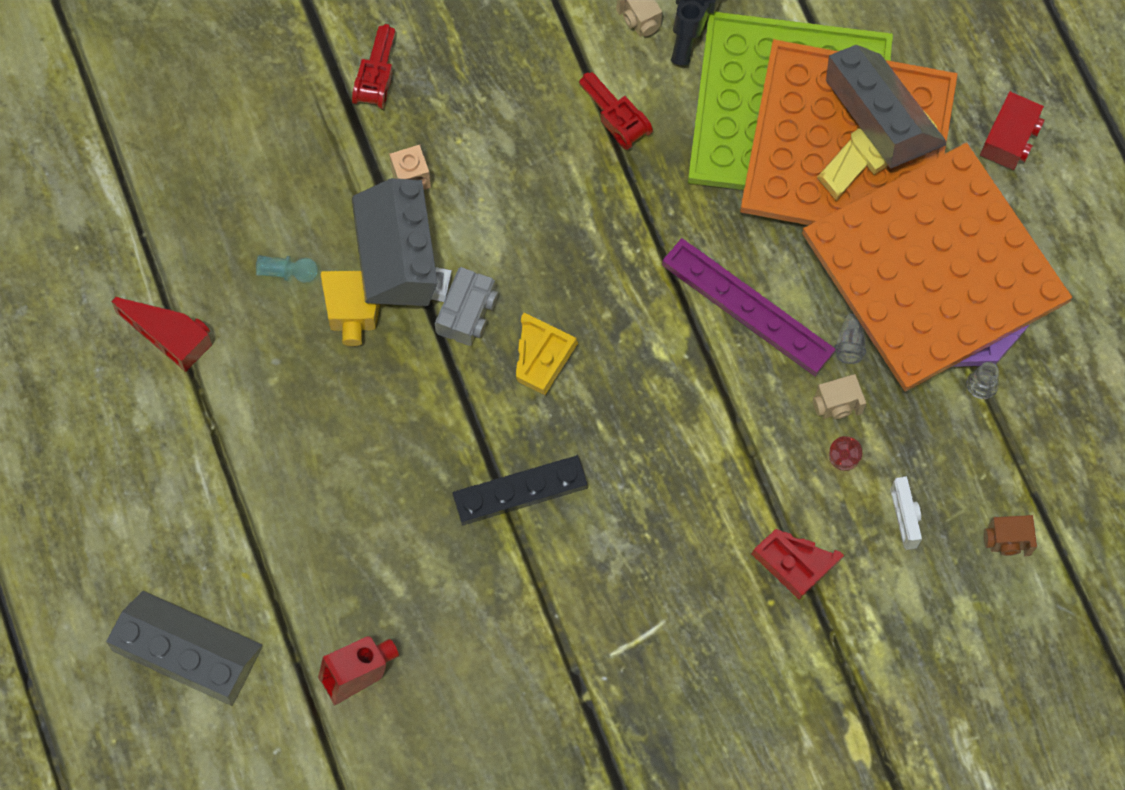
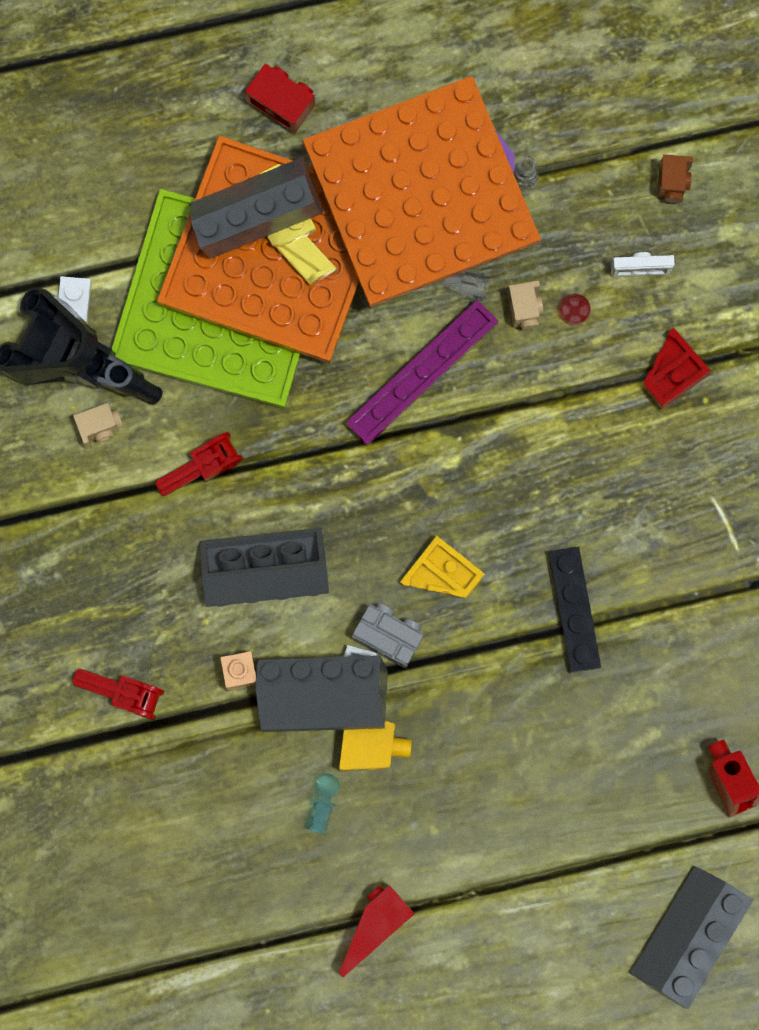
camera: 85 degrees left, 10 degrees up
none -> dark grey slope [200,527,329,607]

